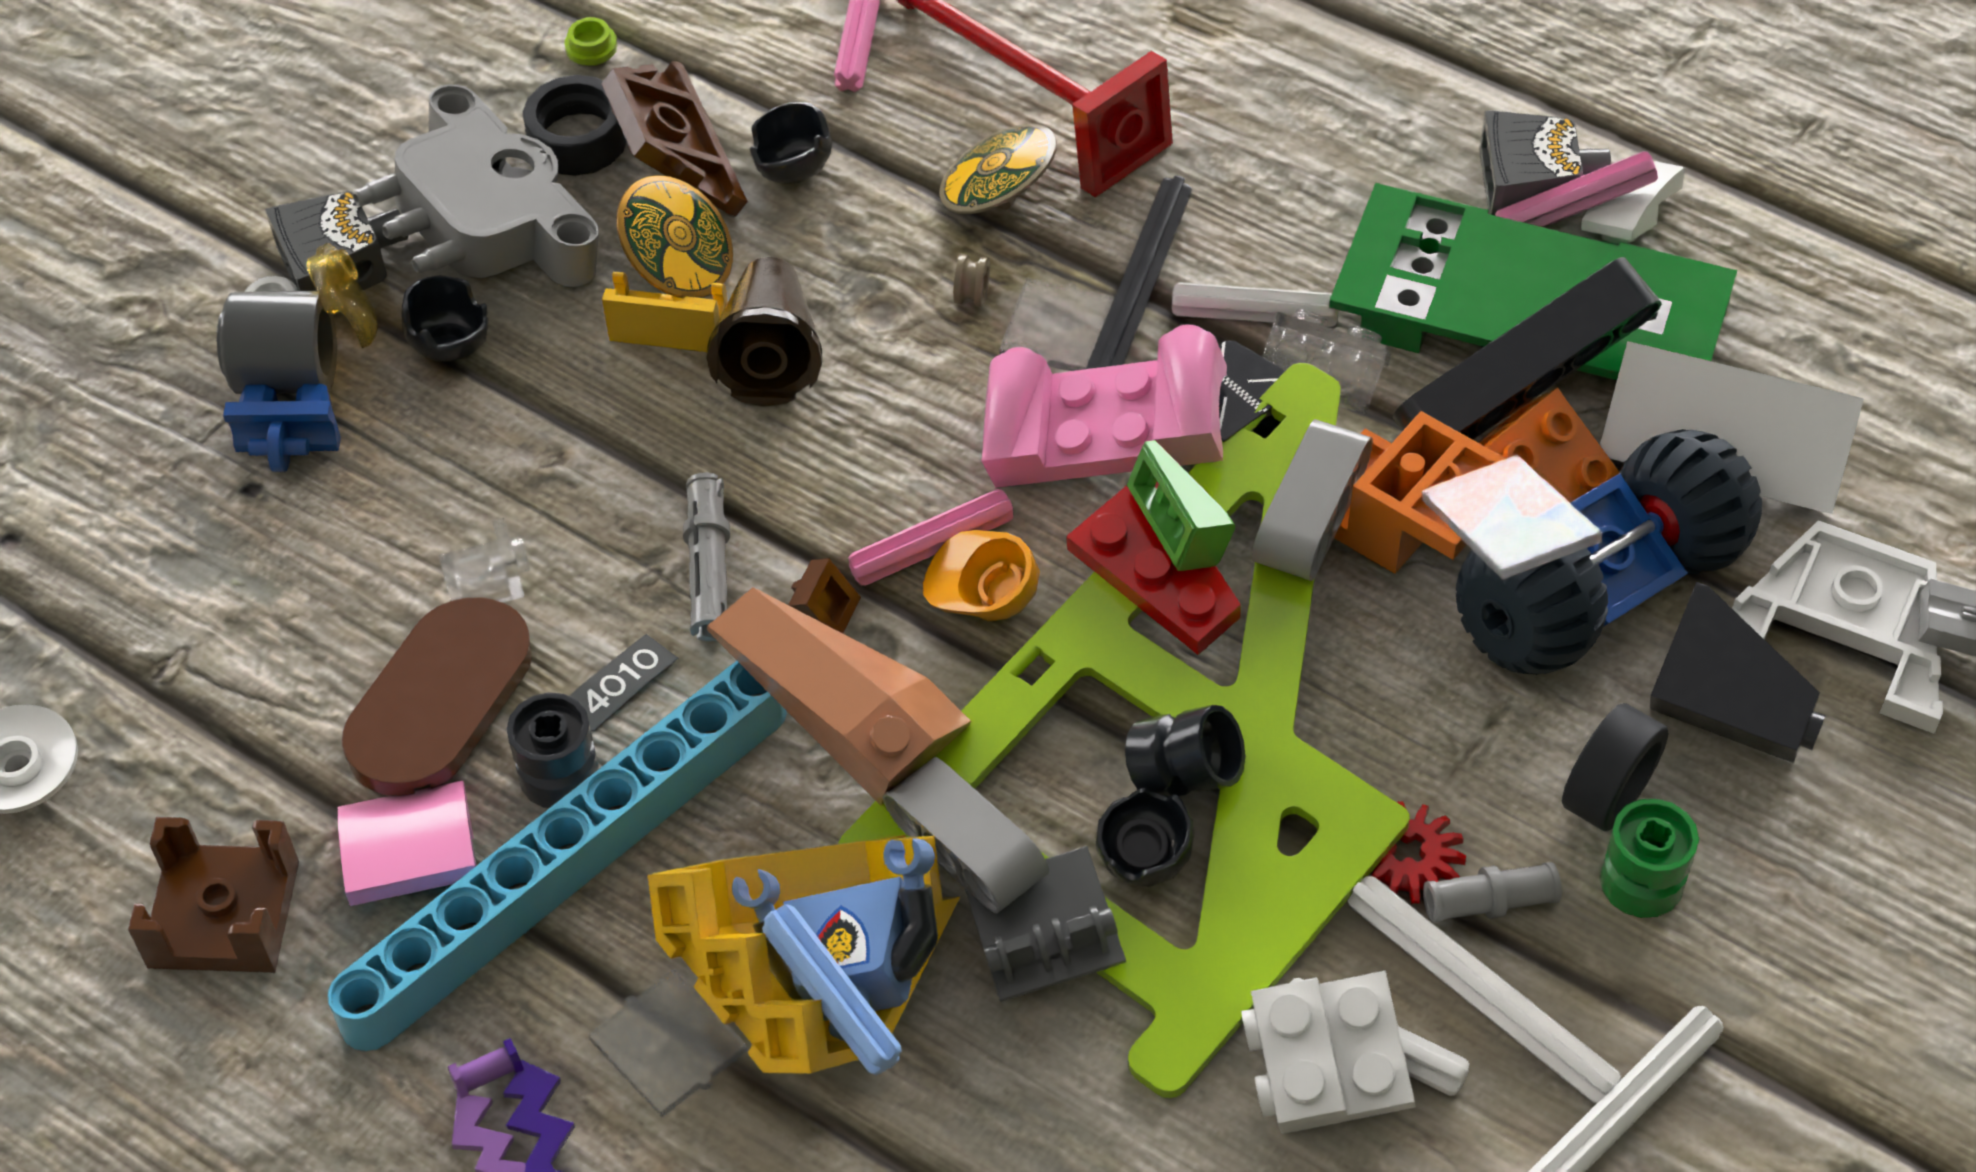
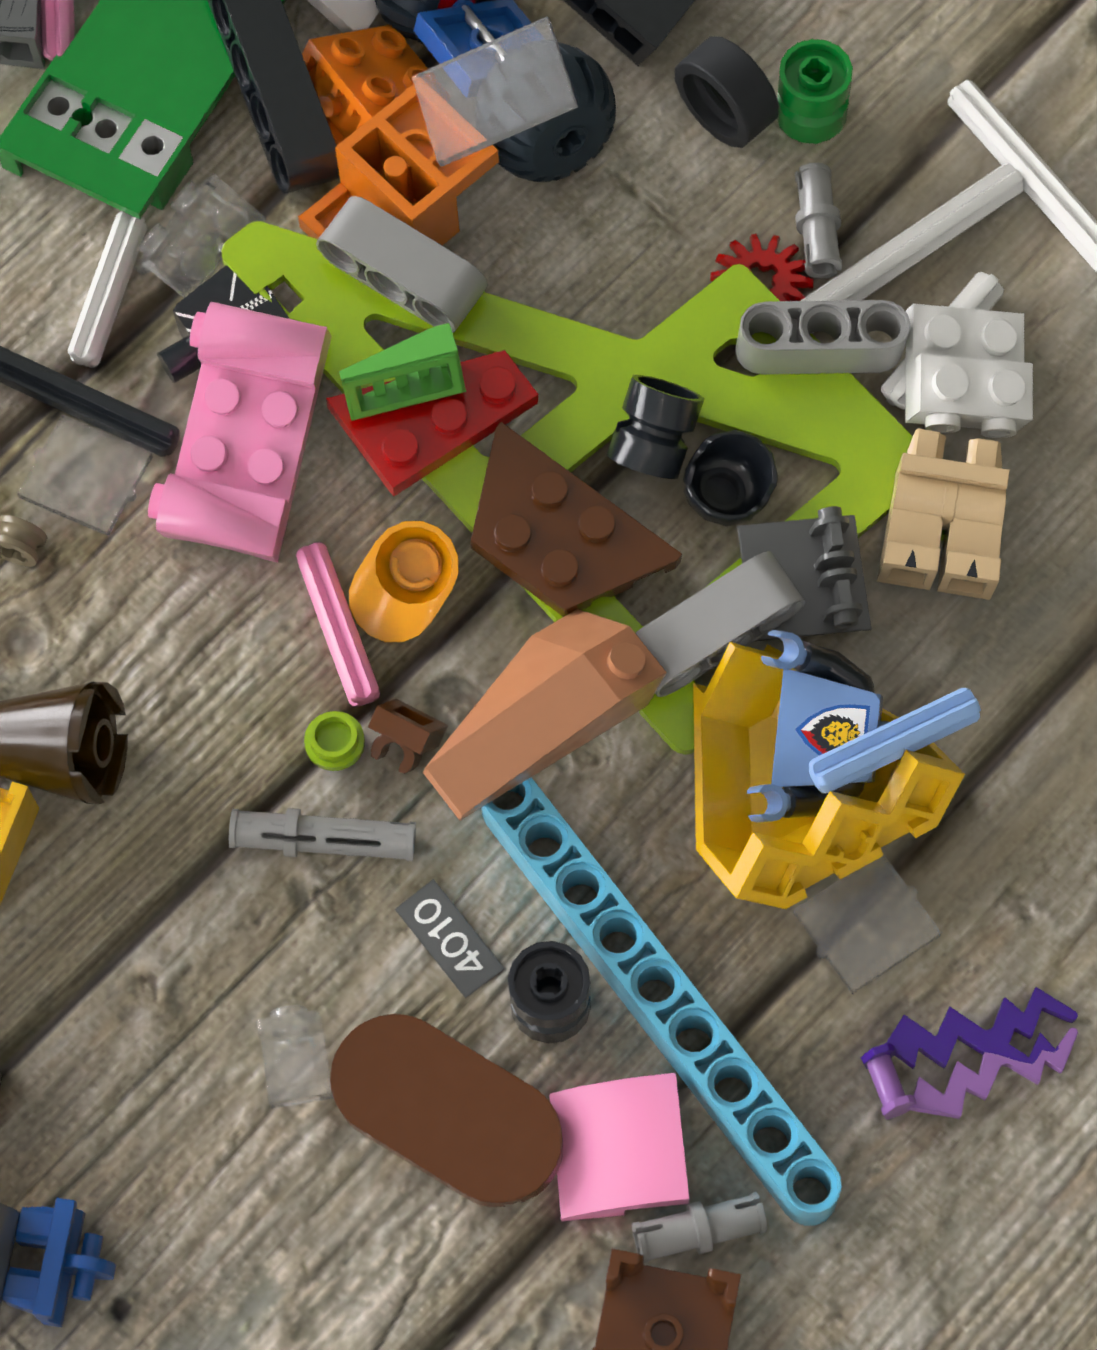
camera: 80 degrees left, 15 degrees up
none -> lime plate [304,711,365,771]
none -> reddish brown wing [471,422,682,617]
none -> light grey pin [632,1192,767,1263]
none -> light grey beam [735,300,910,374]
none -> tan hips [877,429,1010,600]

